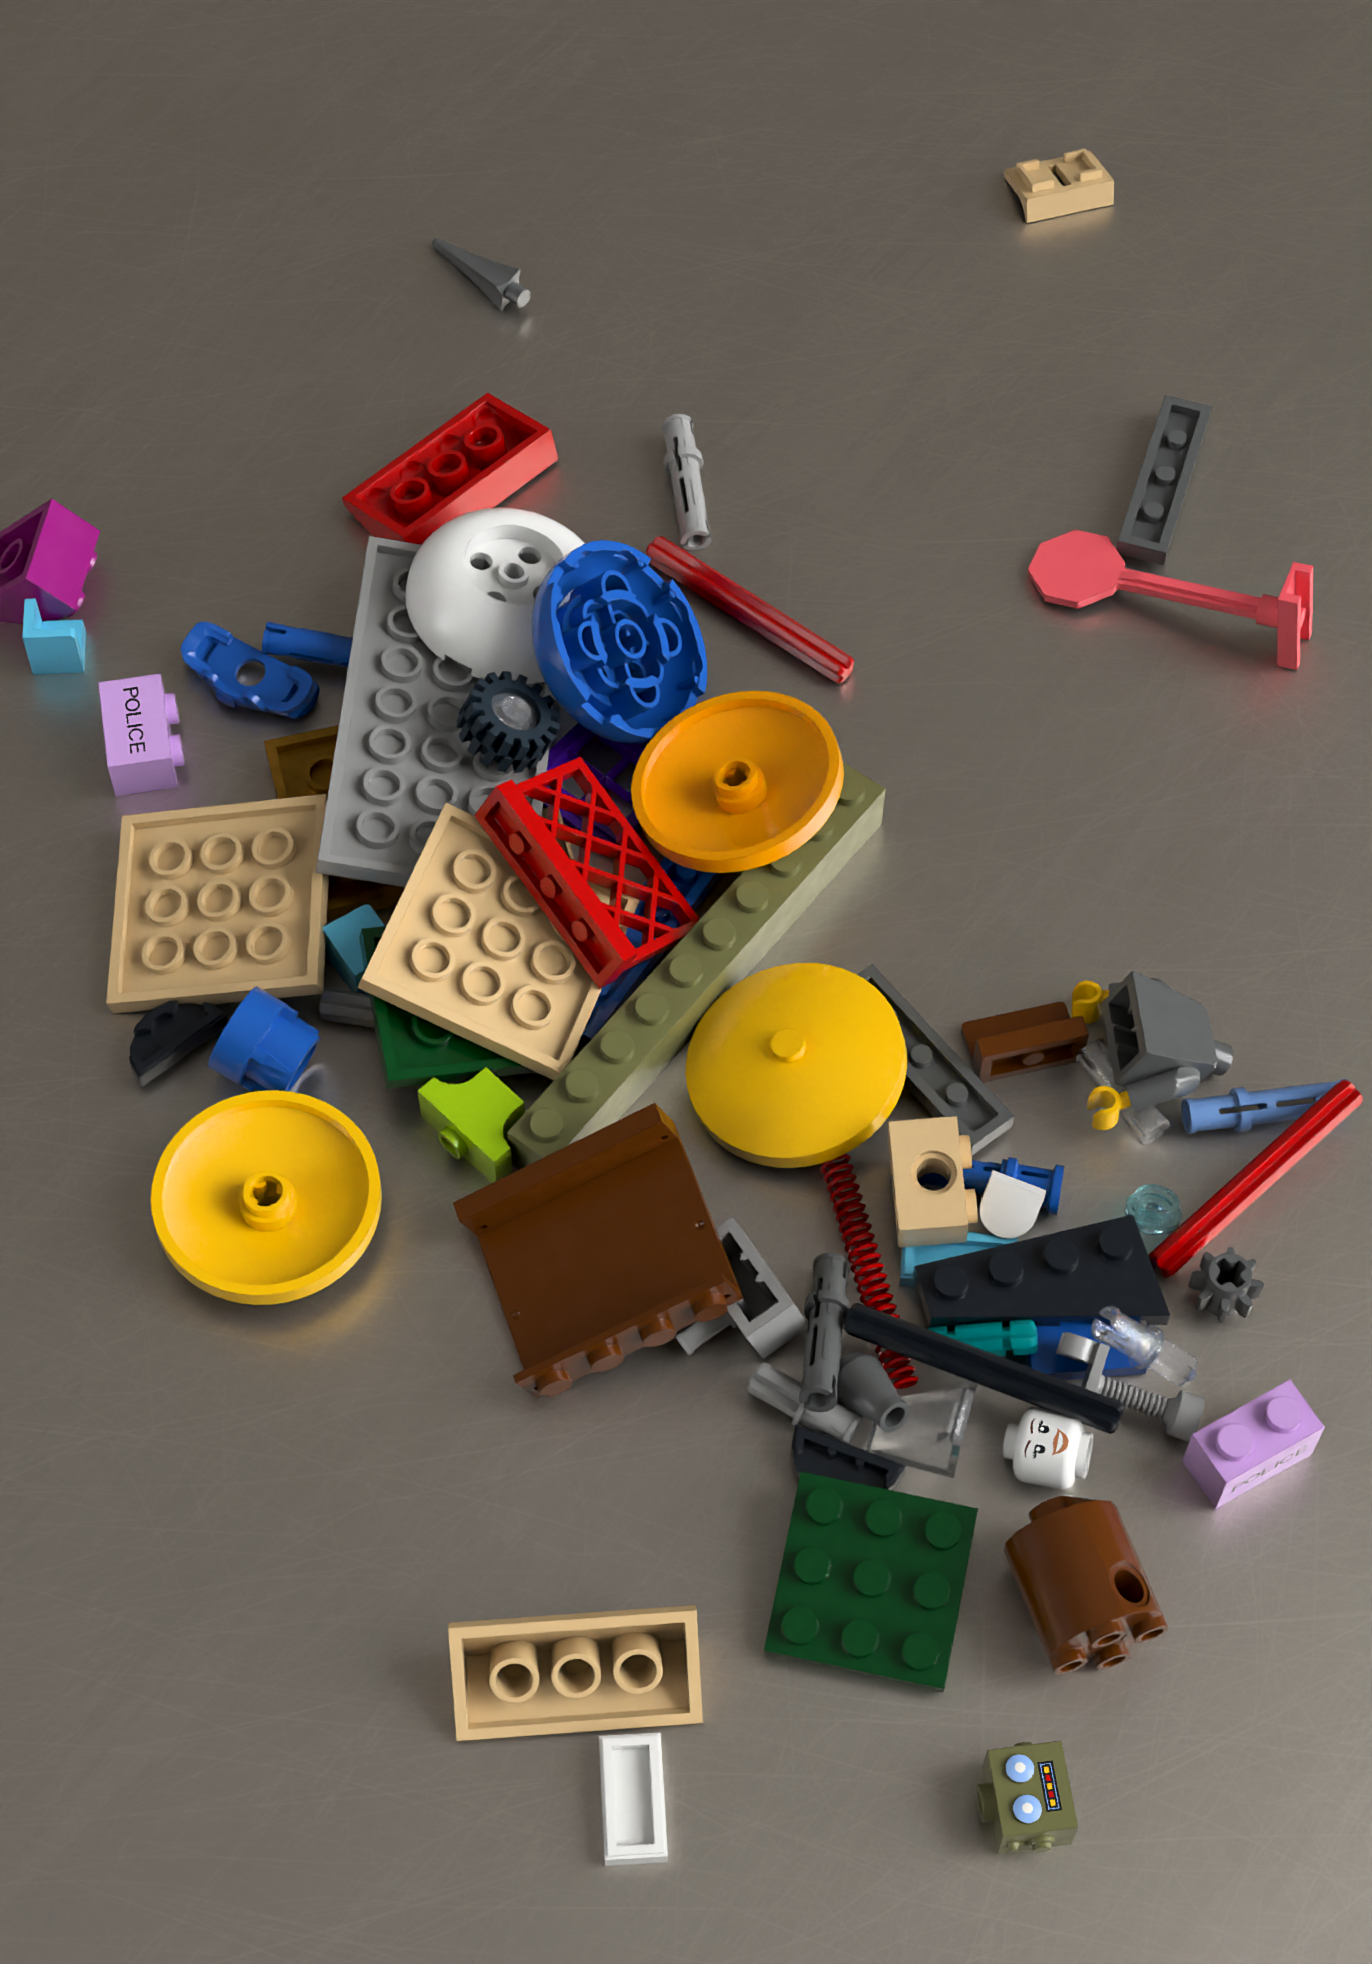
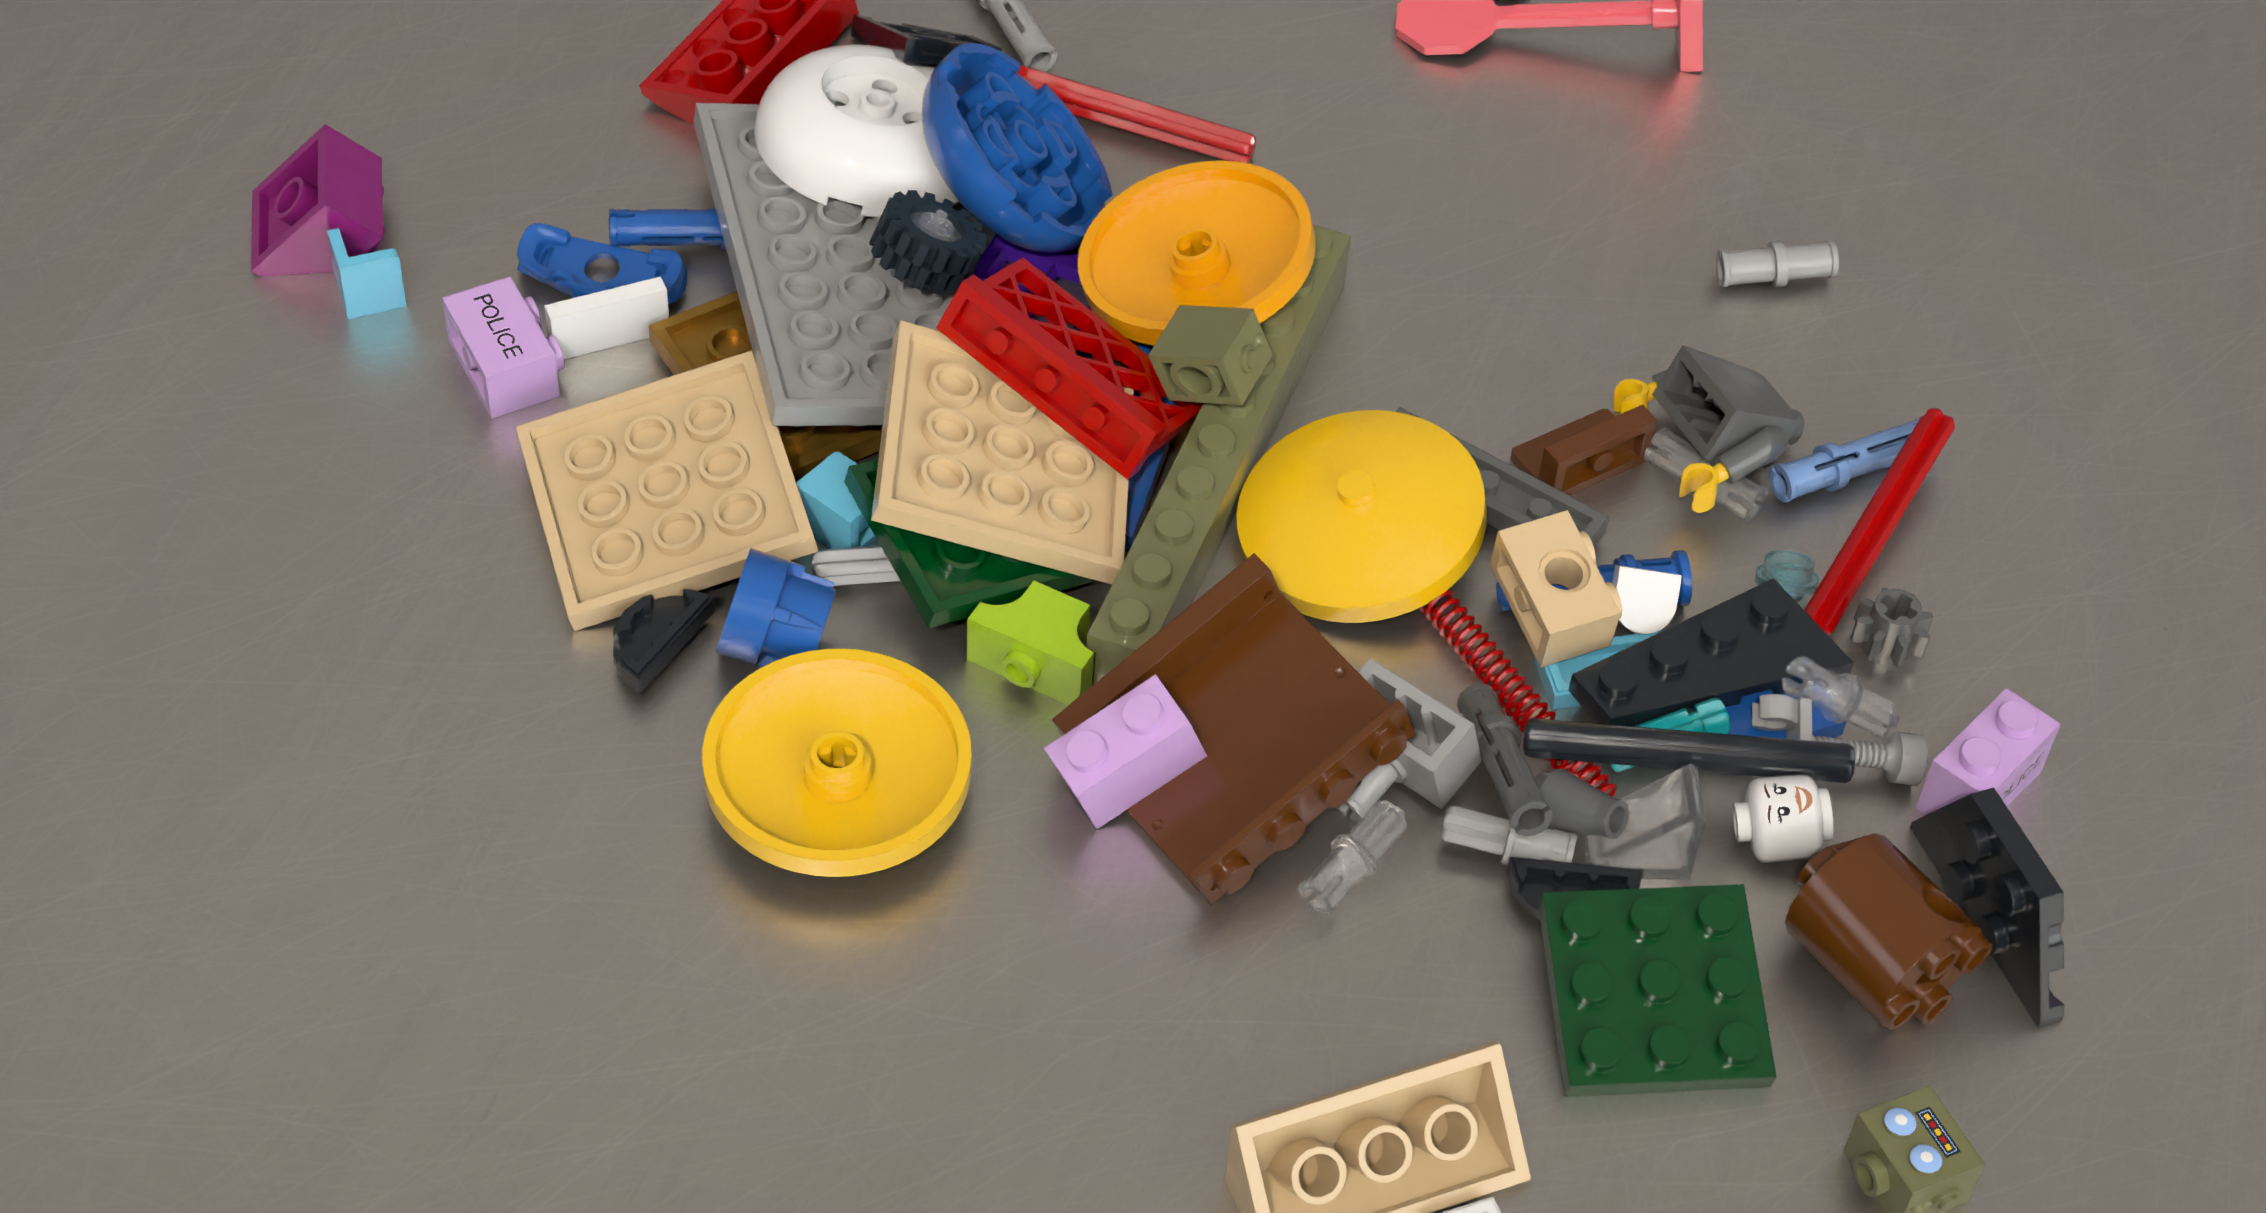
camera: 20 degrees left, 10 degrees down
none -> white tile [544,277,669,360]
none -> wing [851,14,1002,67]
none -> lavender brick [1044,674,1207,829]
none -> olive head [1148,305,1273,405]
none -> clear axle [1298,800,1407,915]
none -> light grey pin [1716,240,1839,288]
none -> black wing [1910,787,2064,1028]

